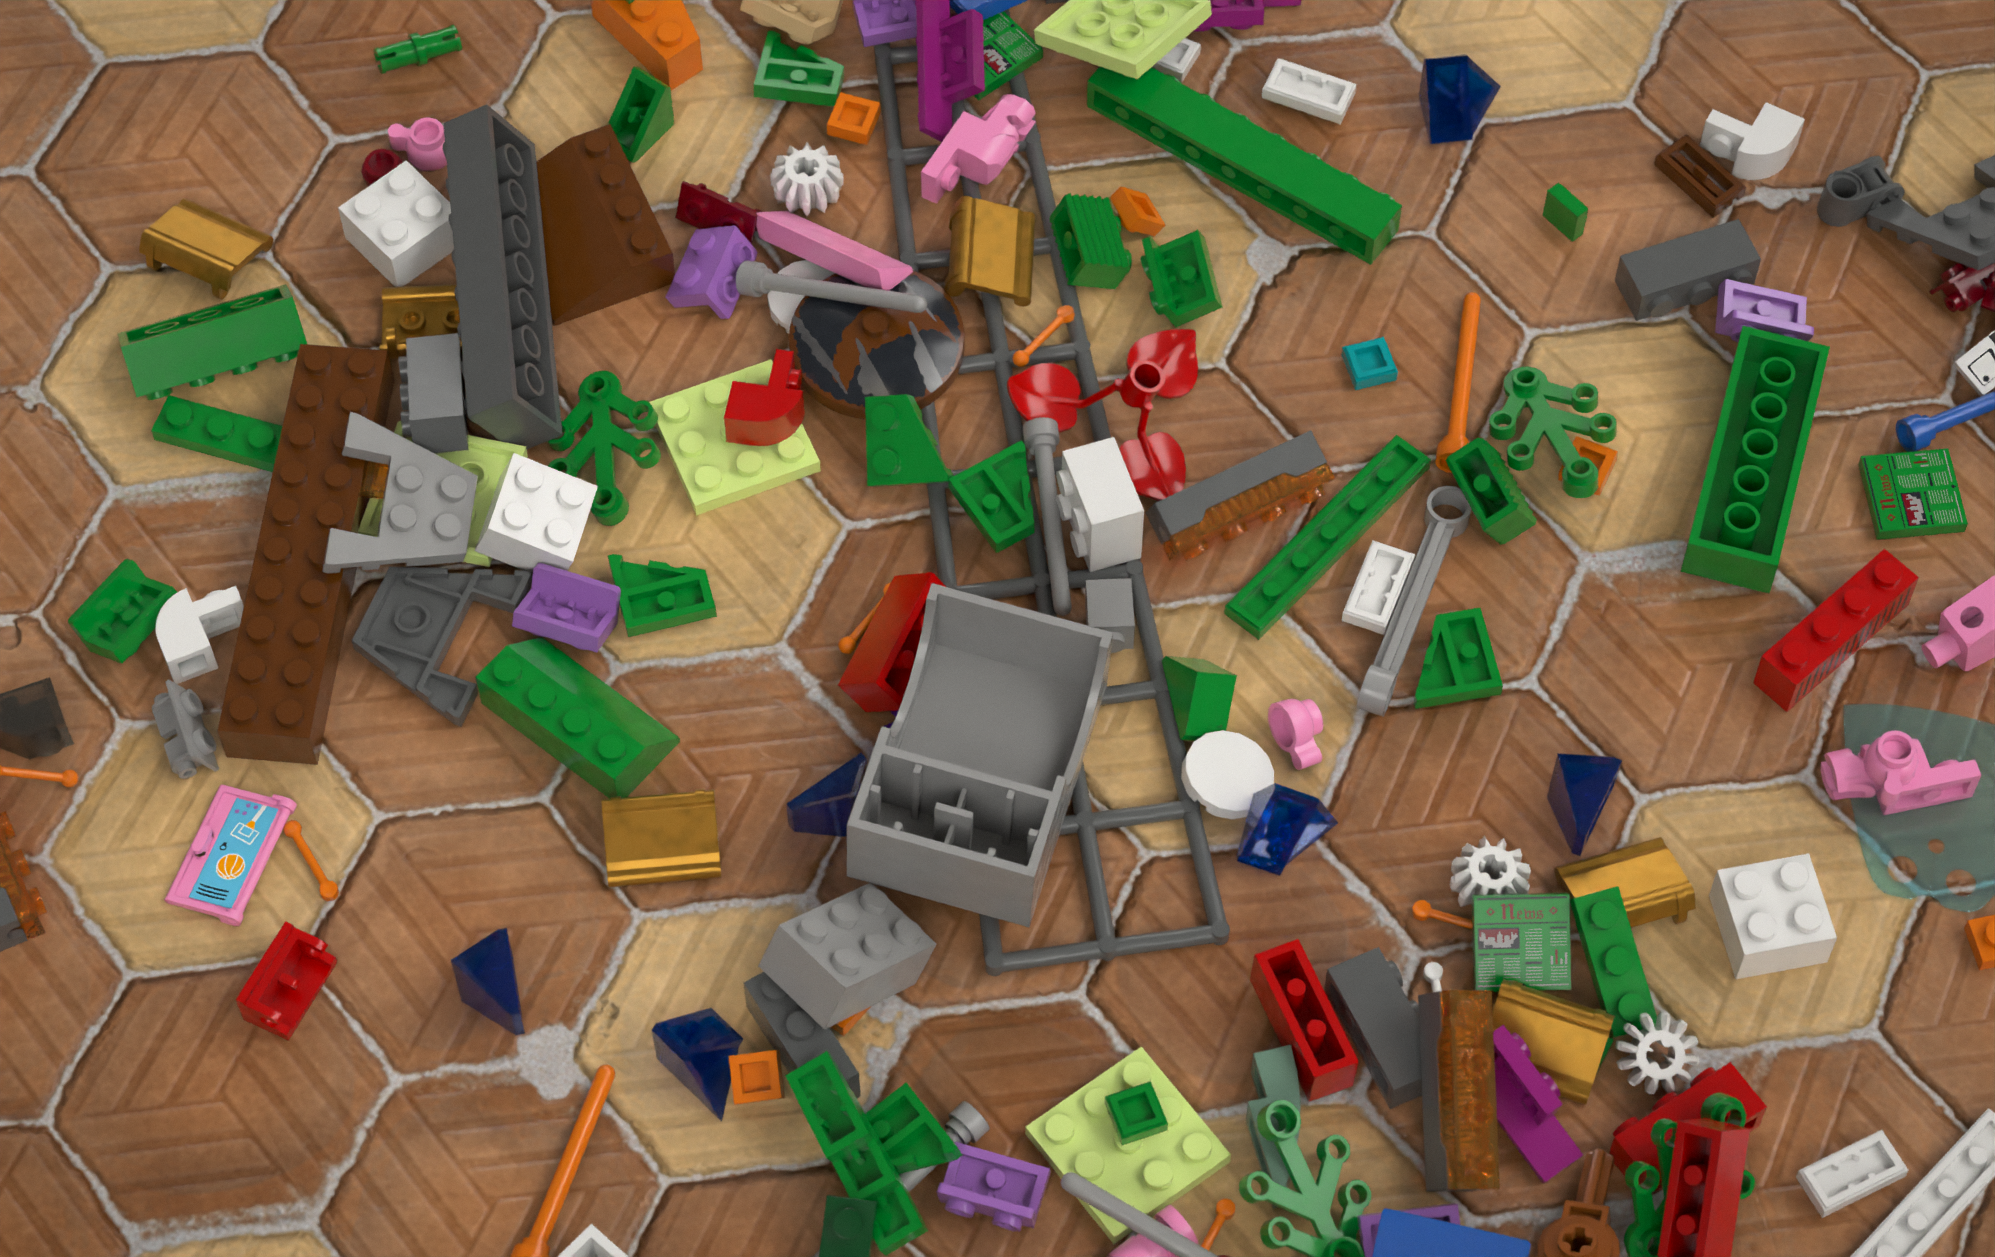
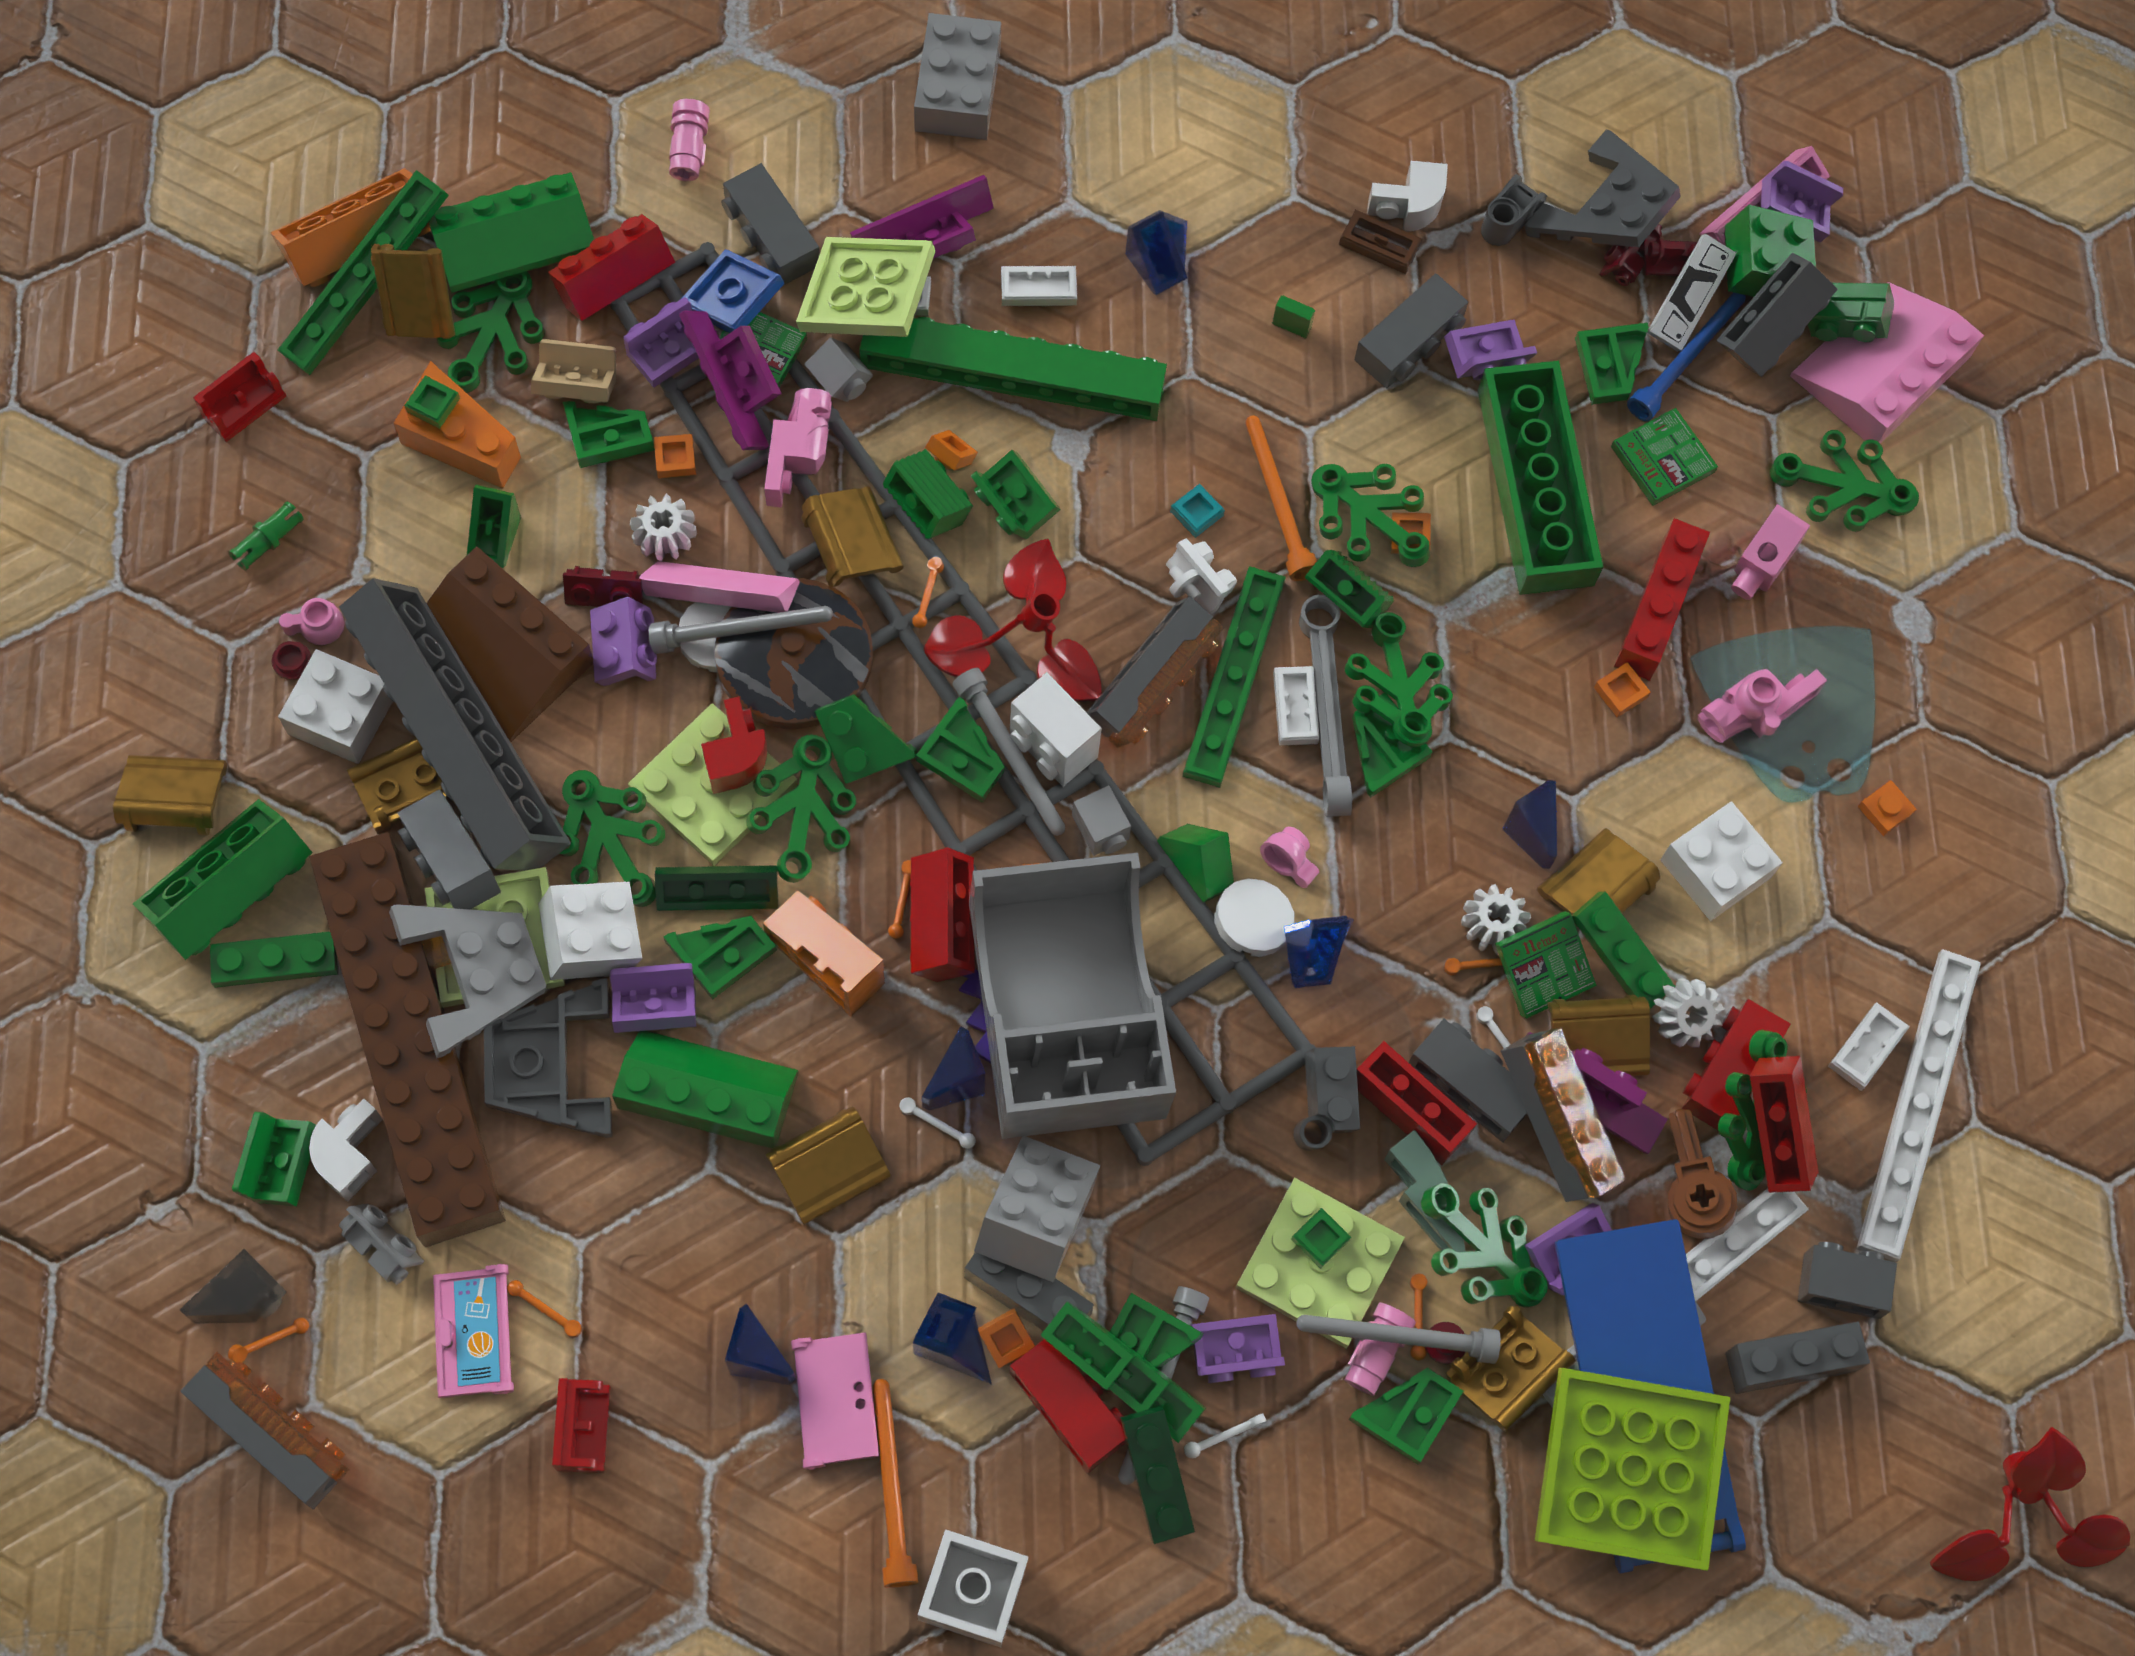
camera: 30 degrees left, 10 degrees up
none -> dark green plate [654,865,779,911]
none -> green plant [746,735,856,883]
none -> wedge [763,890,885,1017]
none -> bright pink door [791,1333,879,1470]
none -> light grey brick [805,337,873,402]
none -> white hinge [900,1097,976,1149]
none -> red brick [1009,1339,1126,1474]
none -> white hips [1166,538,1237,614]
none -> dark grey hinge [1293,1046,1360,1151]
none -> green plant [1344,612,1453,747]
none -> green wing [1575,322,1649,405]
none -> orange plate [1594,662,1651,718]

